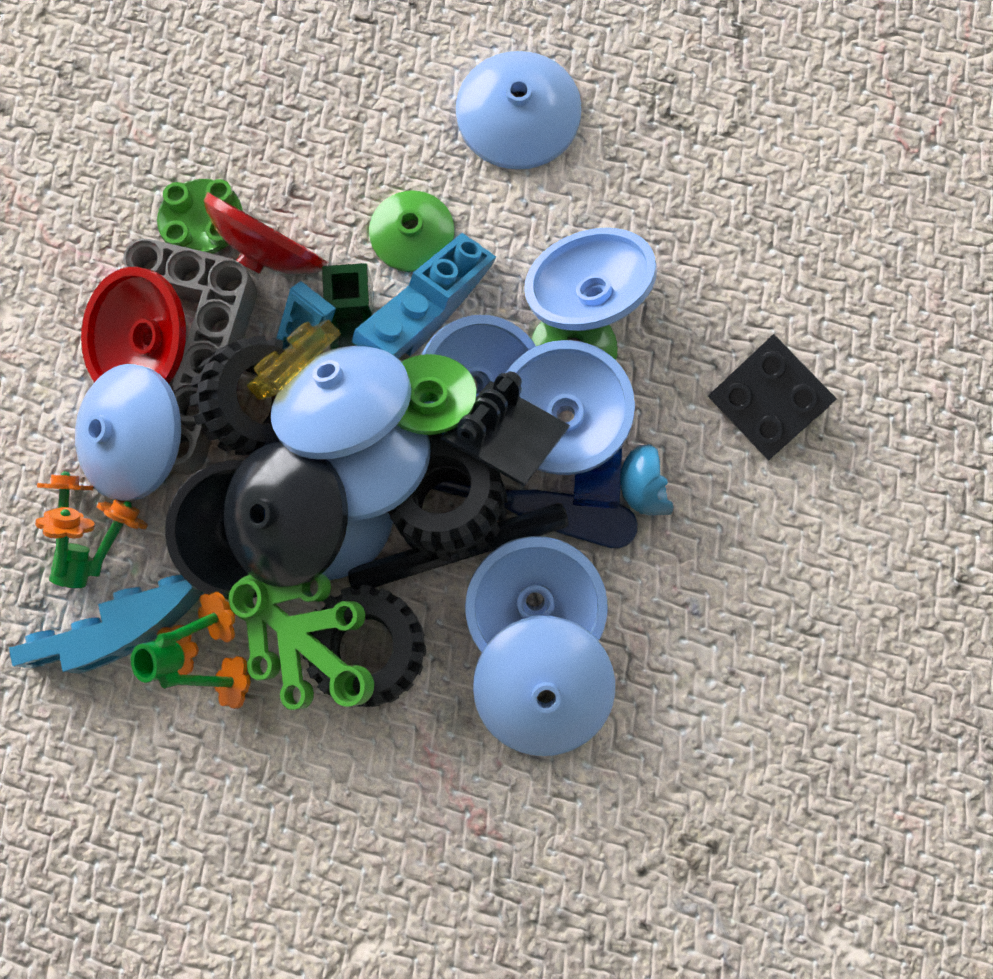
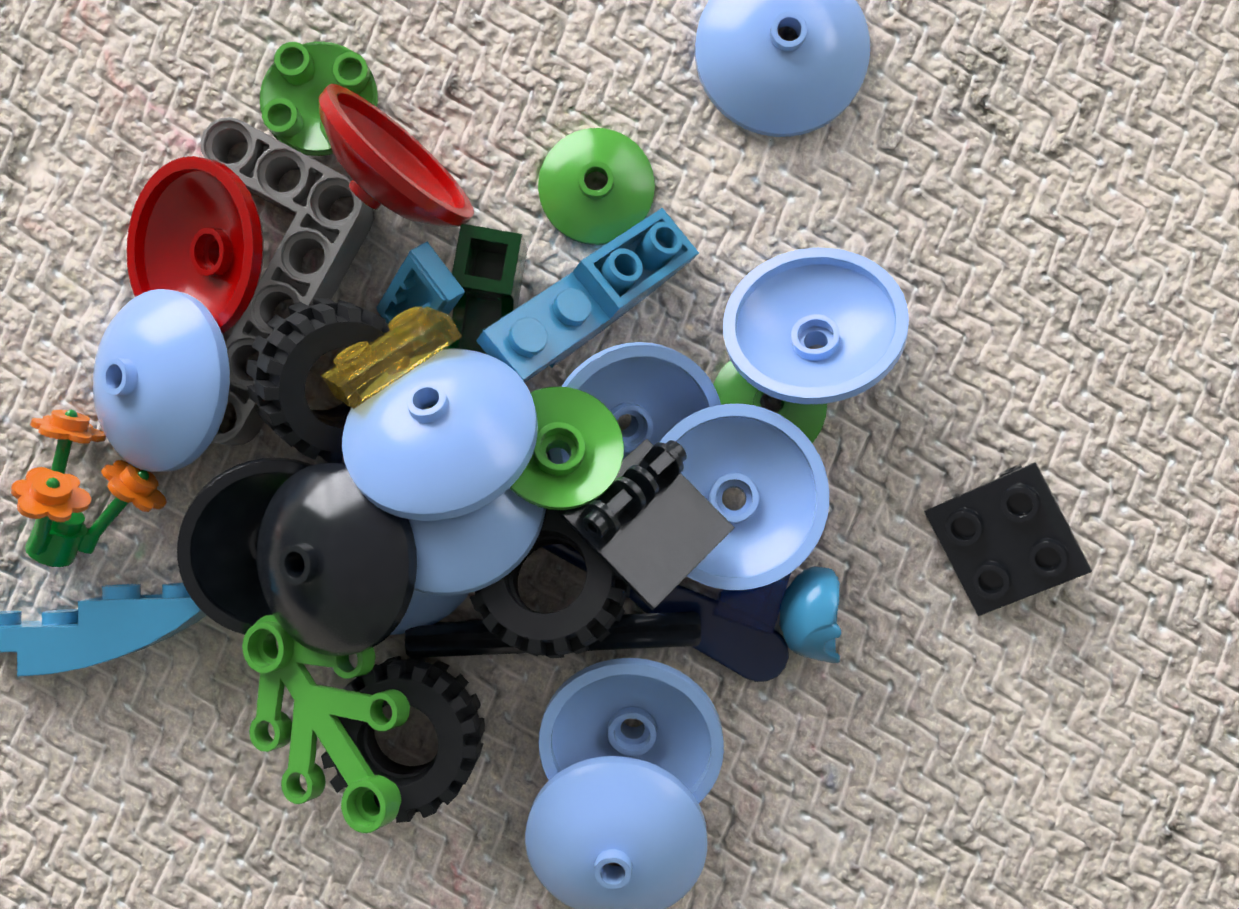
camera: 10 degrees right, 10 degrees up
plant [131,592,251,709] -> none

